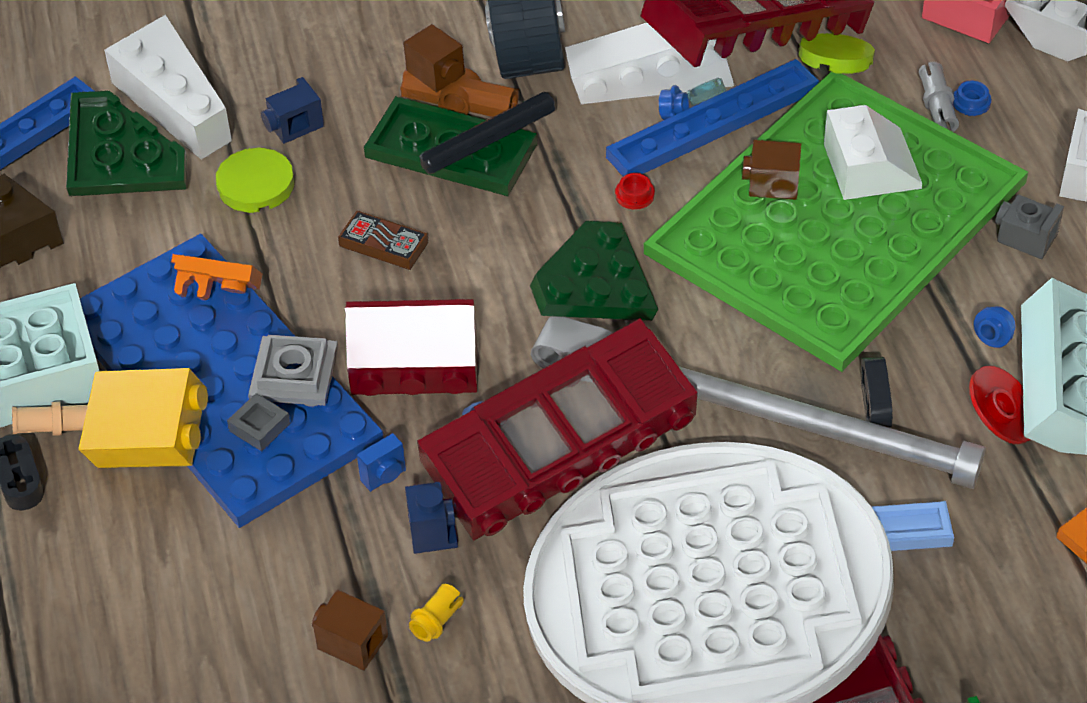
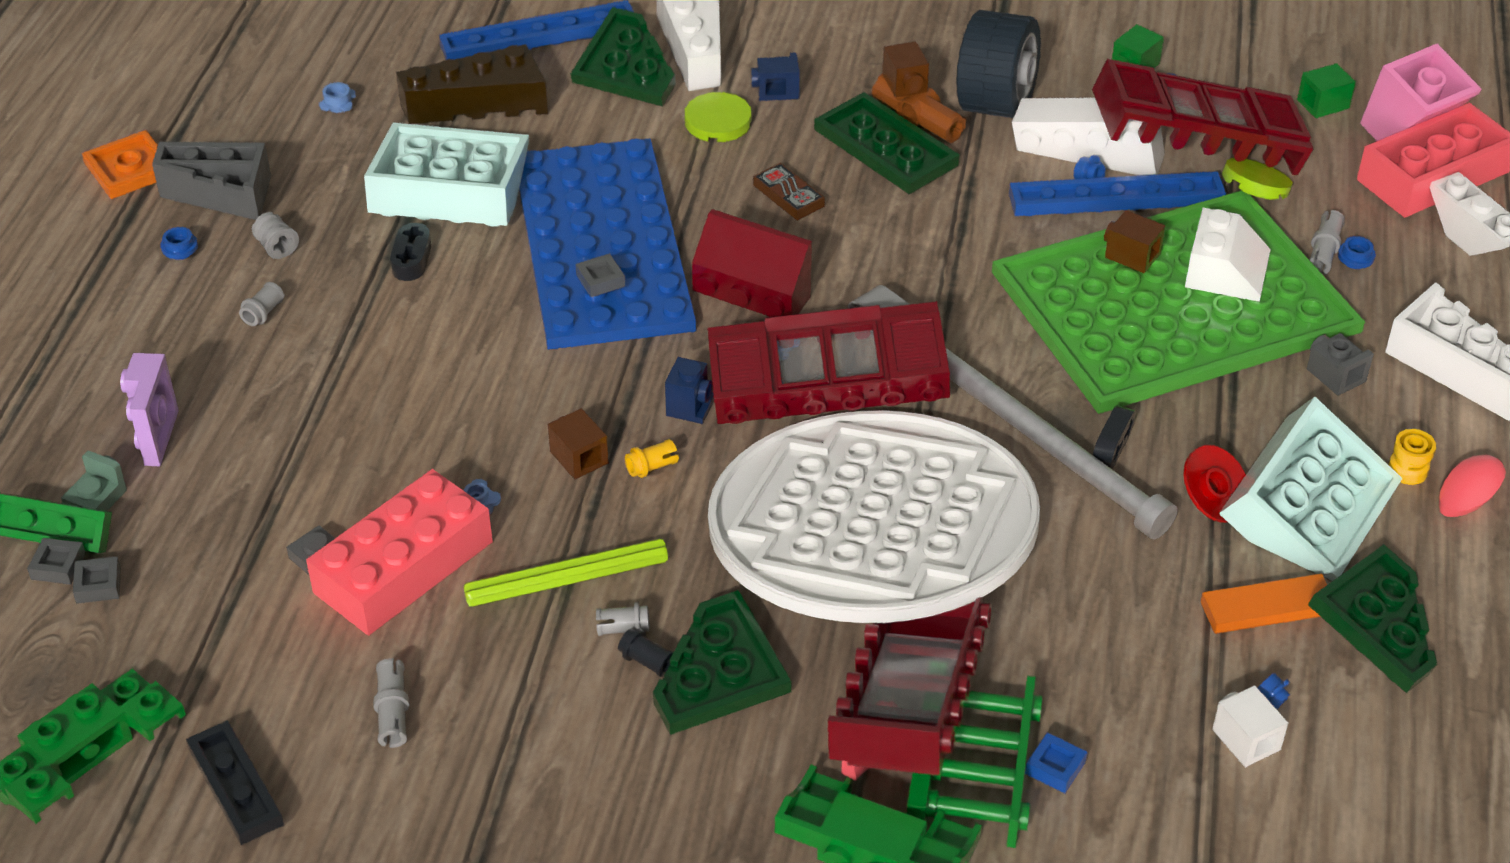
camera: 25 degrees right, 5 degrees down
light nougat pin [12,402,88,436] -> none
yellow brick [78,368,208,468] -> none
orange plate [171,254,263,300] -> none
light grey piece [248,335,338,407] -> none
blue plate [357,433,406,492] -> none
black axle [419,92,555,174] -> none
dark green plate [530,220,658,321] -> none
red plate [615,173,655,210] -> none
clear light blue tile [687,77,727,105] -> none
light blue tile [872,501,954,551] -> none
blue plate [974,307,1016,348] -> none

